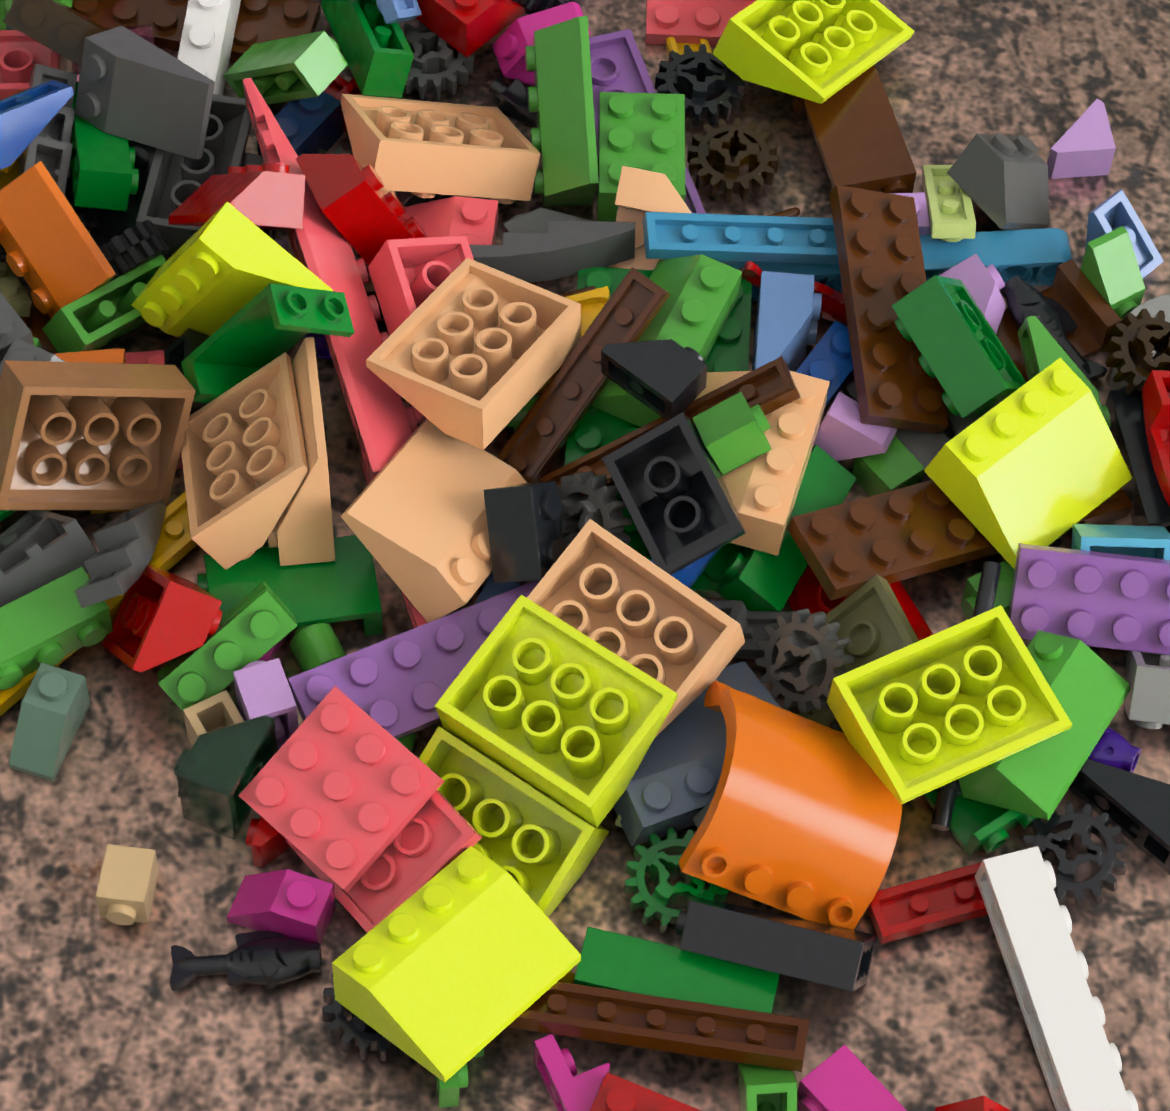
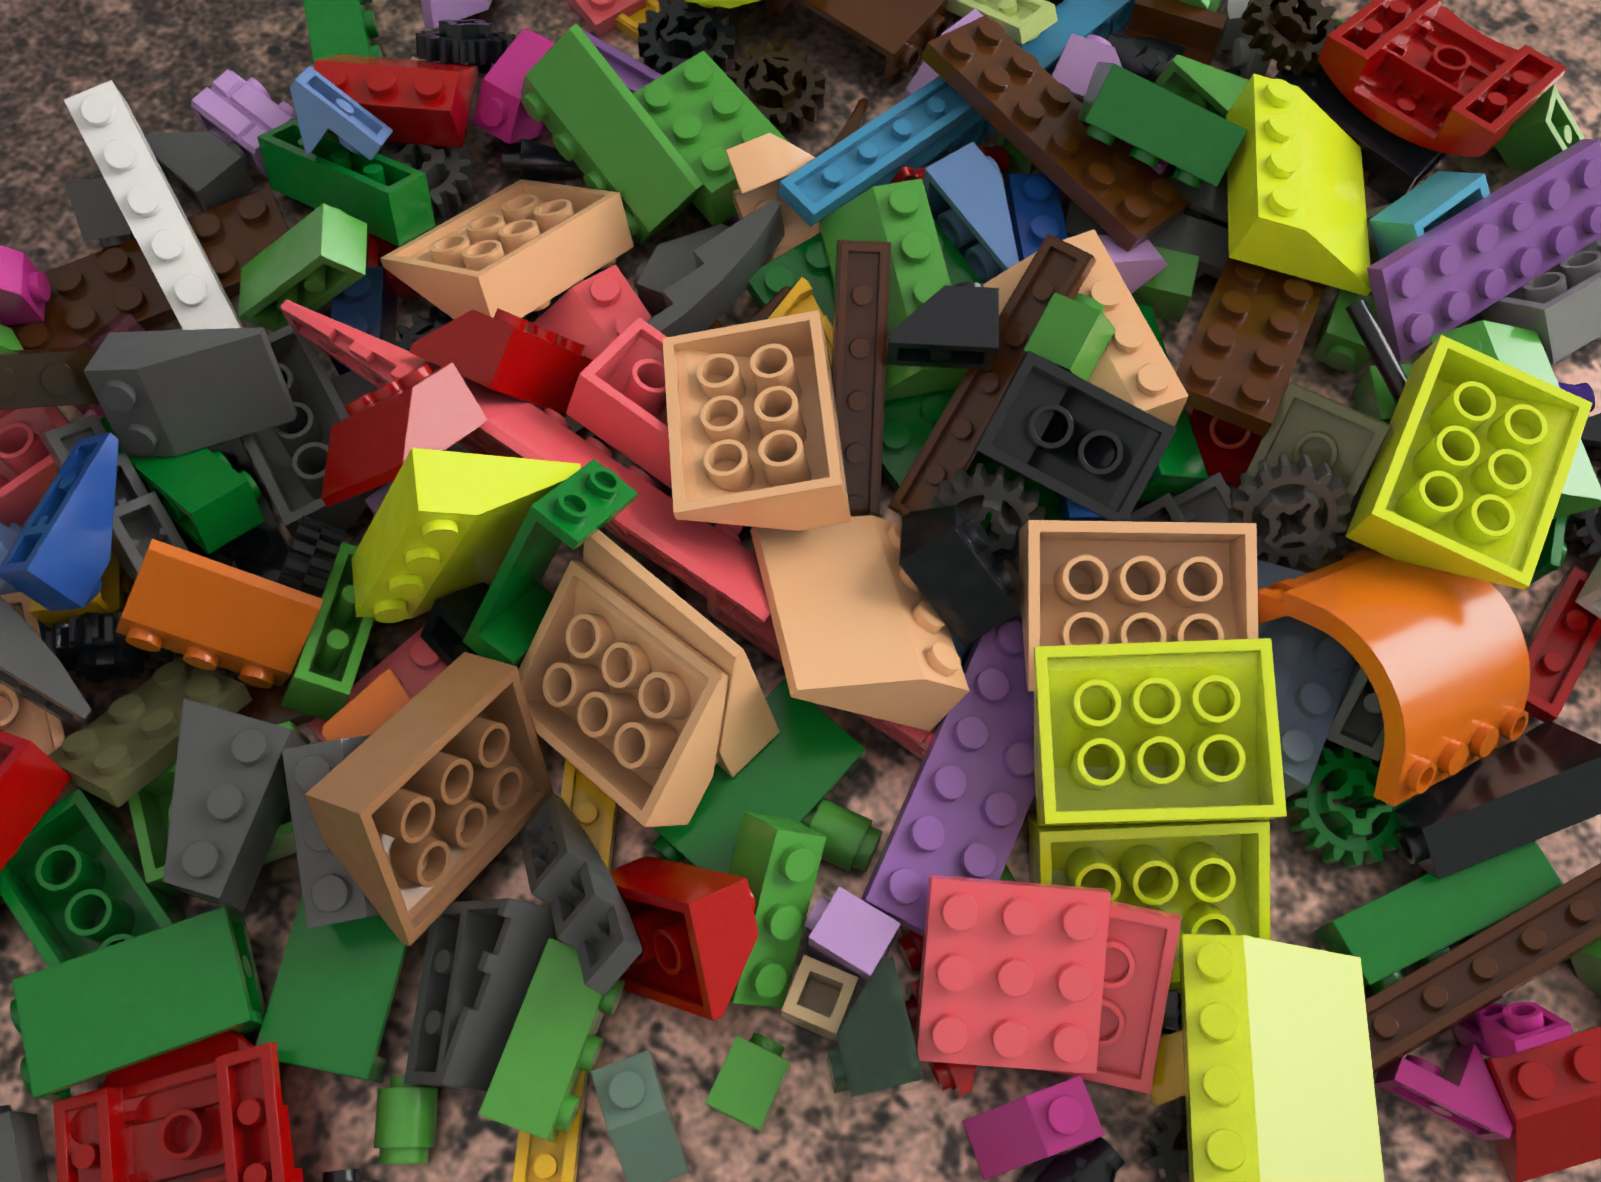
camera: 35 degrees left, 10 degrees up
none -> bright green brick [705,1032,791,1133]
none -> dark pink slope [1454,1002,1573,1058]

